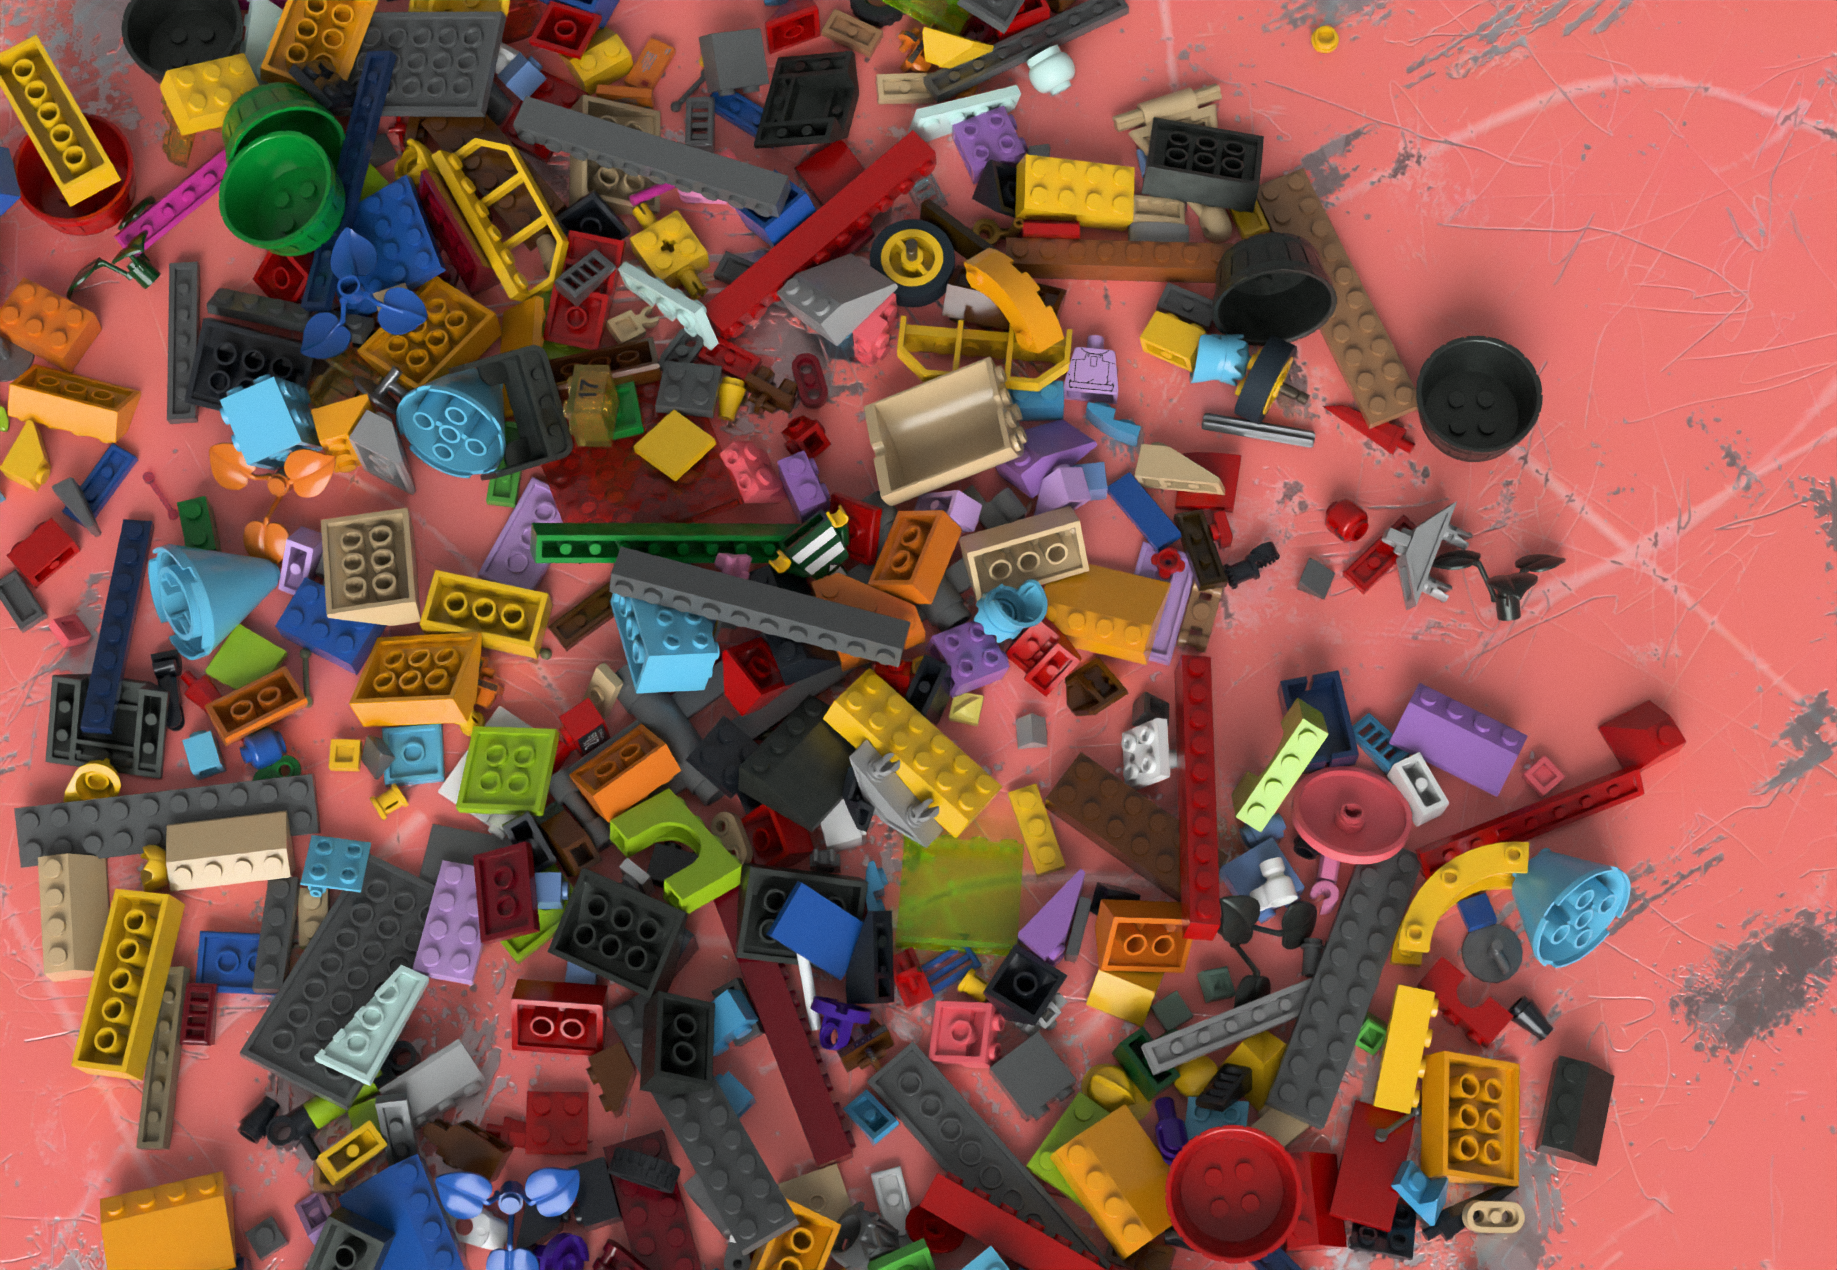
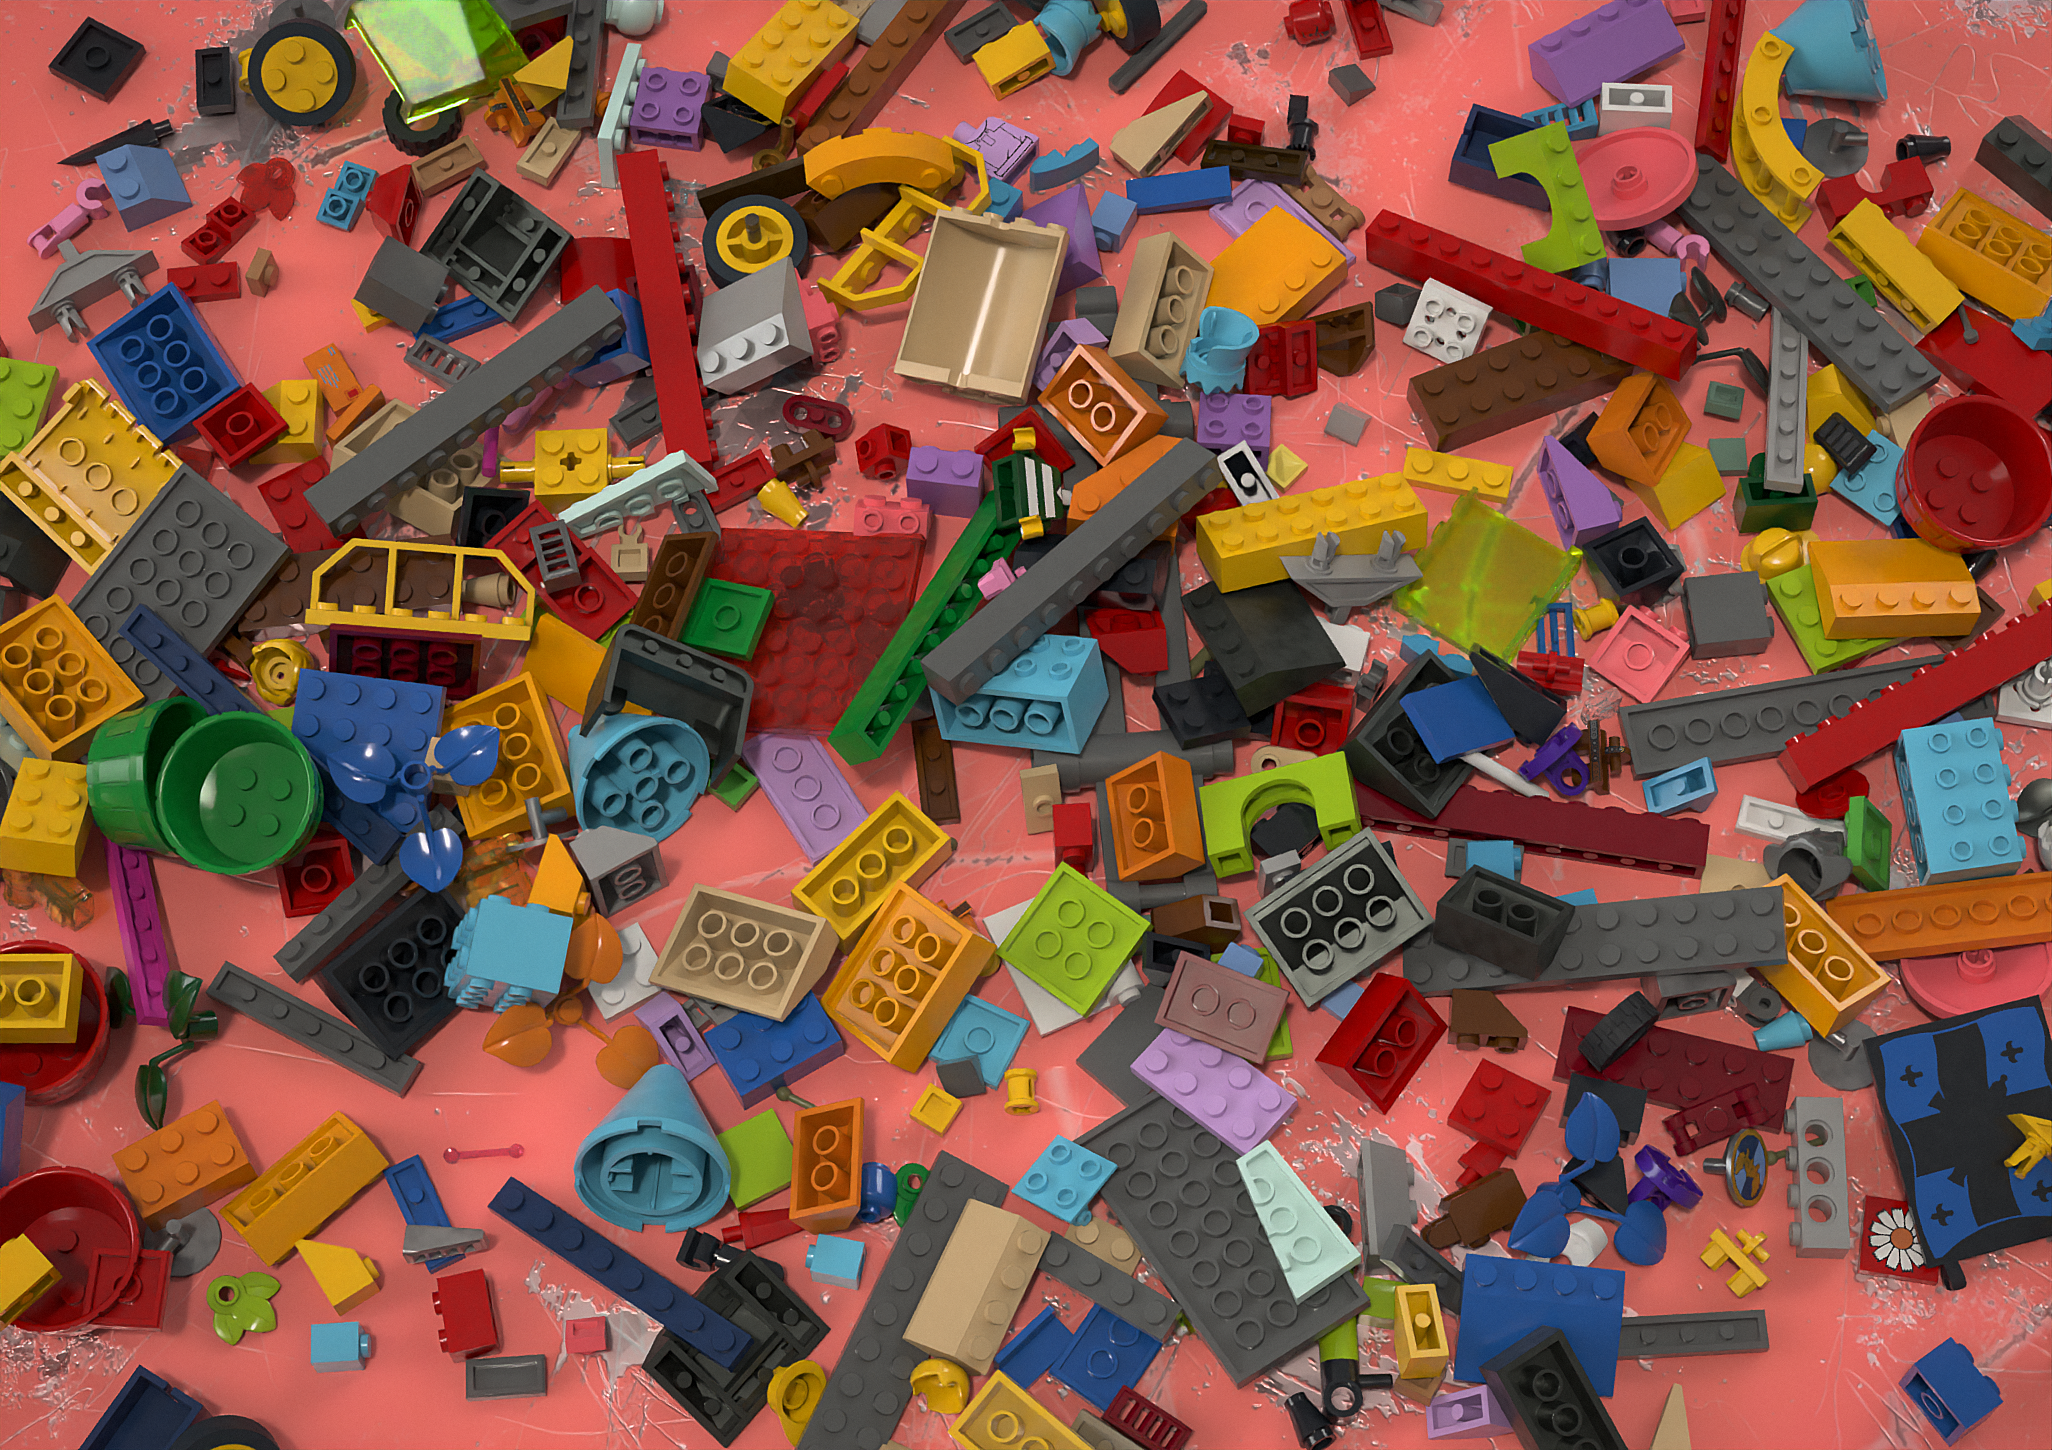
camera: 60 degrees left, 5 degrees down
green brick [177,496,222,552] -> none
black plate [288,59,356,111] -> none
medium blue brick [497,52,547,101] -> none
clear yellow brick [563,365,620,447] -> none
yellow tile [633,410,716,482] -> none
dark grey plate [655,361,722,418] -> none
dark grey hinge [671,69,706,112] -> none
black slope [842,767,875,832] -> none
lavender slope [1034,464,1091,516] -> none
red plate [1151,546,1185,579] -> none
dark purple arm [1155,1097,1189,1165] -> none
white piece [1249,857,1298,911] -> none
none -> white plate [582,922,670,1025]
none -> blue panel [993,1305,1073,1391]

